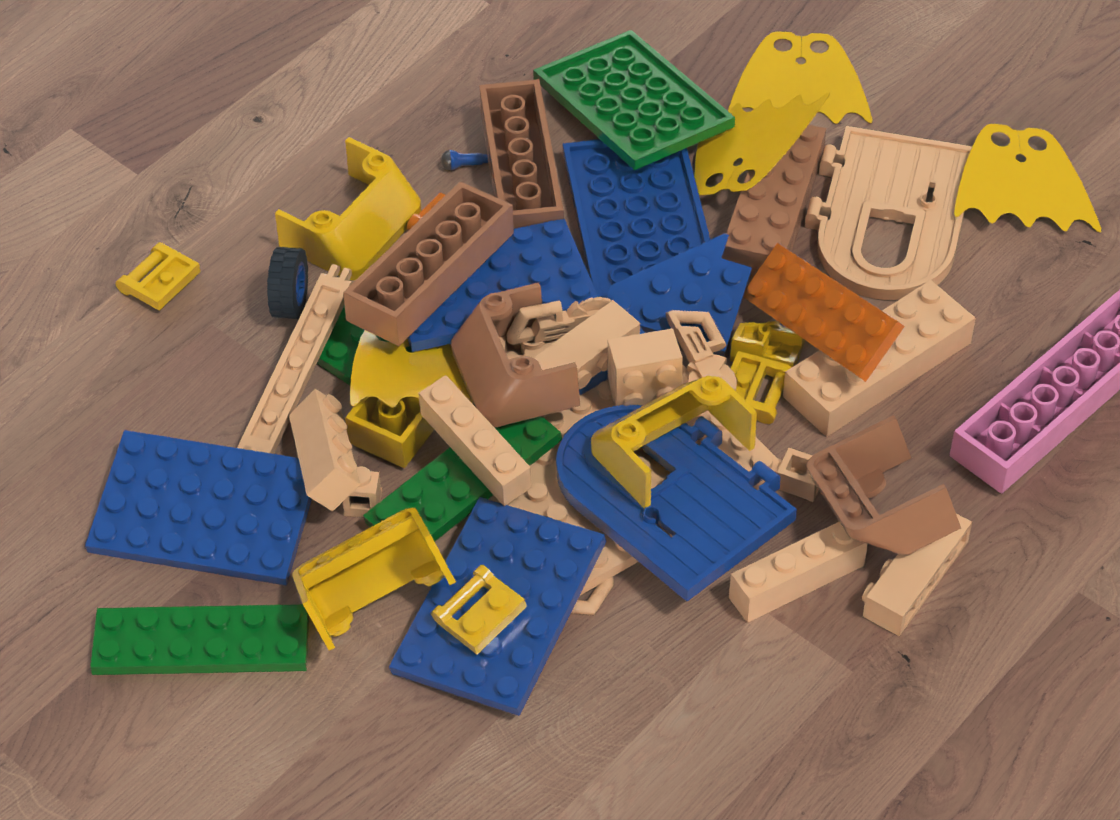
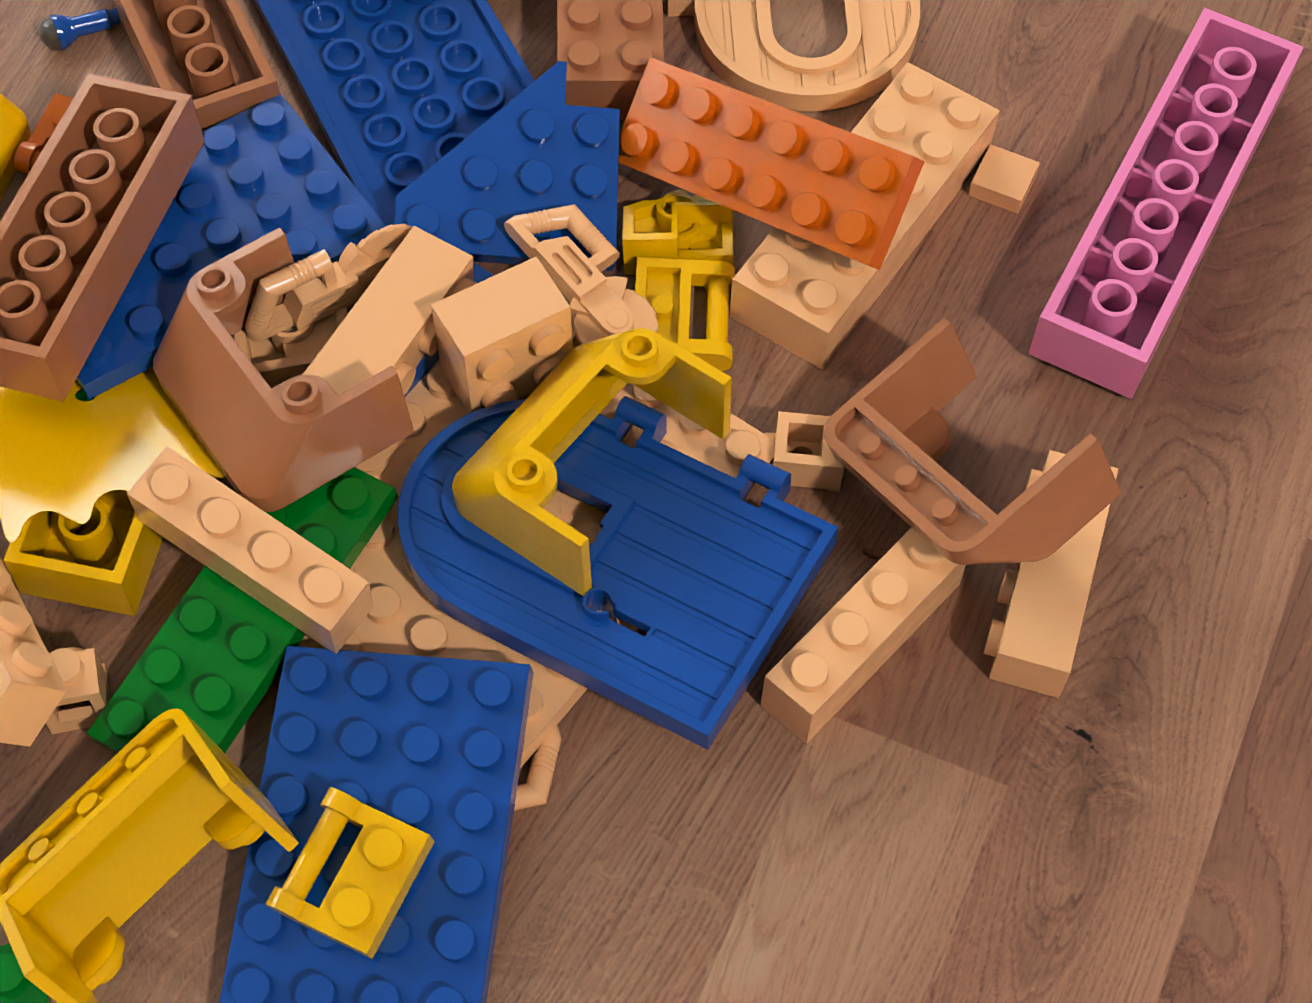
camera: 20 degrees left, 10 degrees up
none -> light nougat tile [968,144,1040,214]

